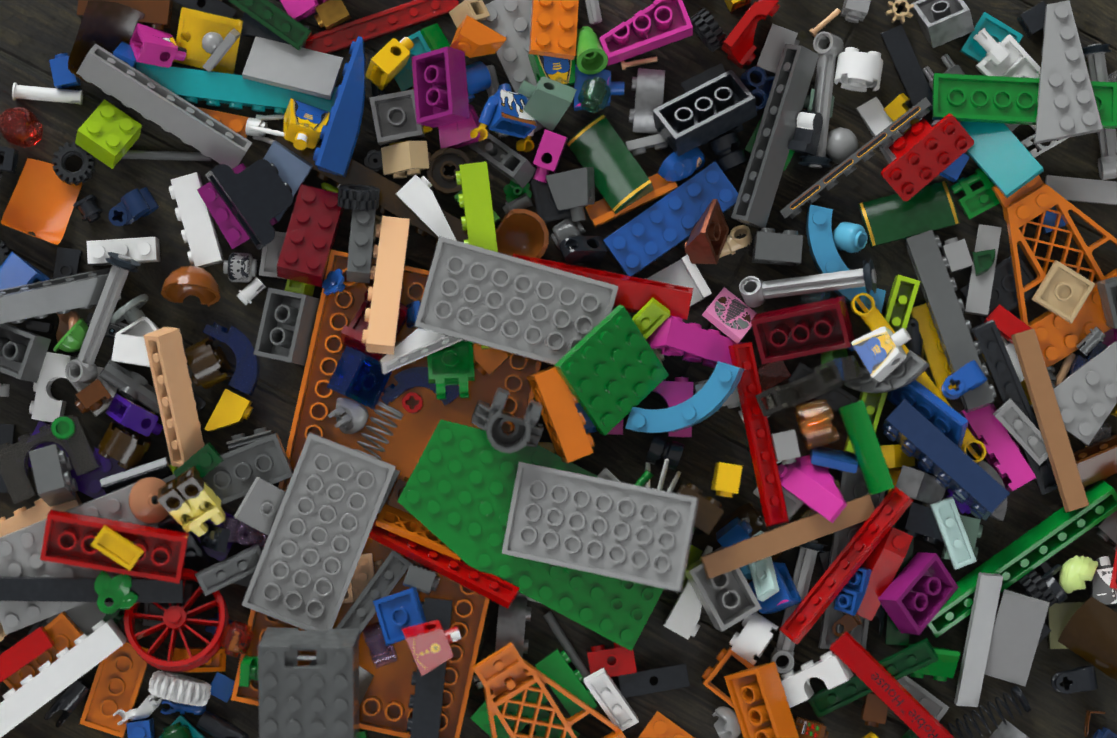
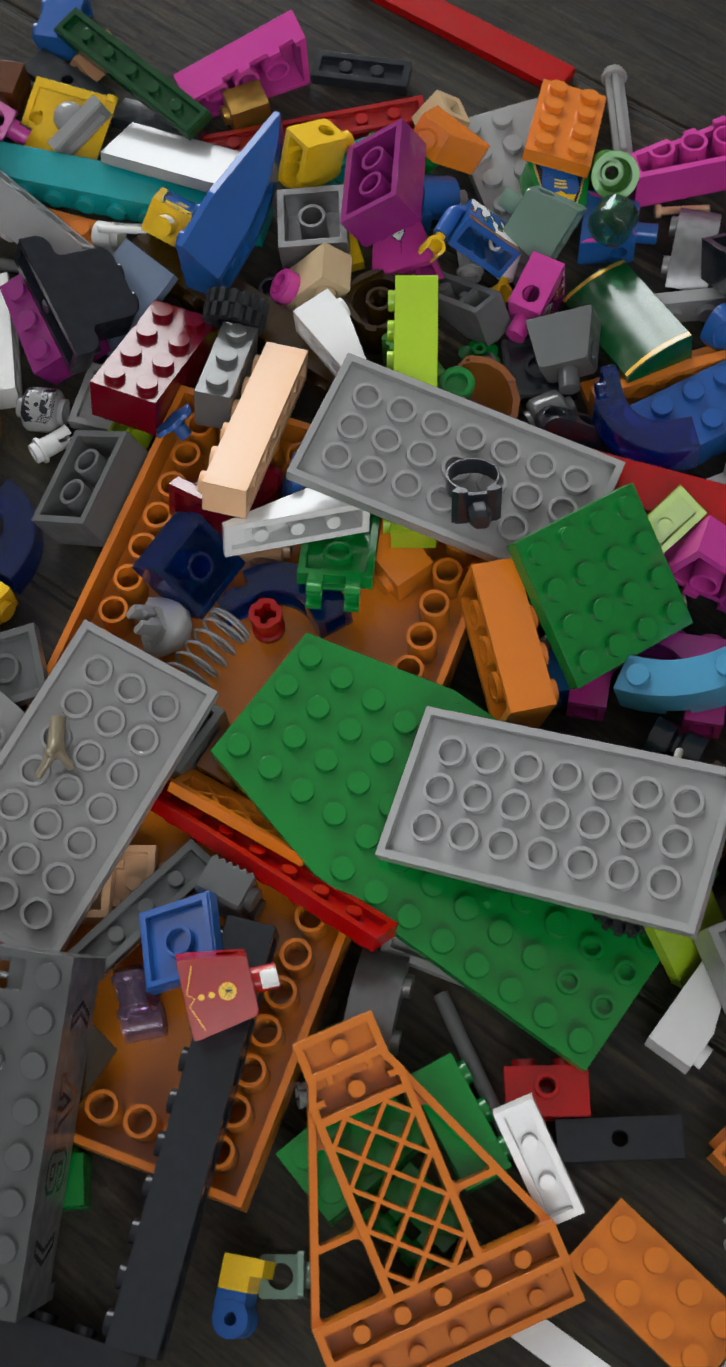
camera: 15 degrees right, 20 degrees down
dark grey piece [472,387,544,453] -> none
none -> dark tan bar [35,715,75,778]
none -> dark pink tile [270,268,300,306]
none -> green tile [439,366,475,400]
none -> black piece [446,458,502,529]
none -> clear blue arch [592,364,701,470]

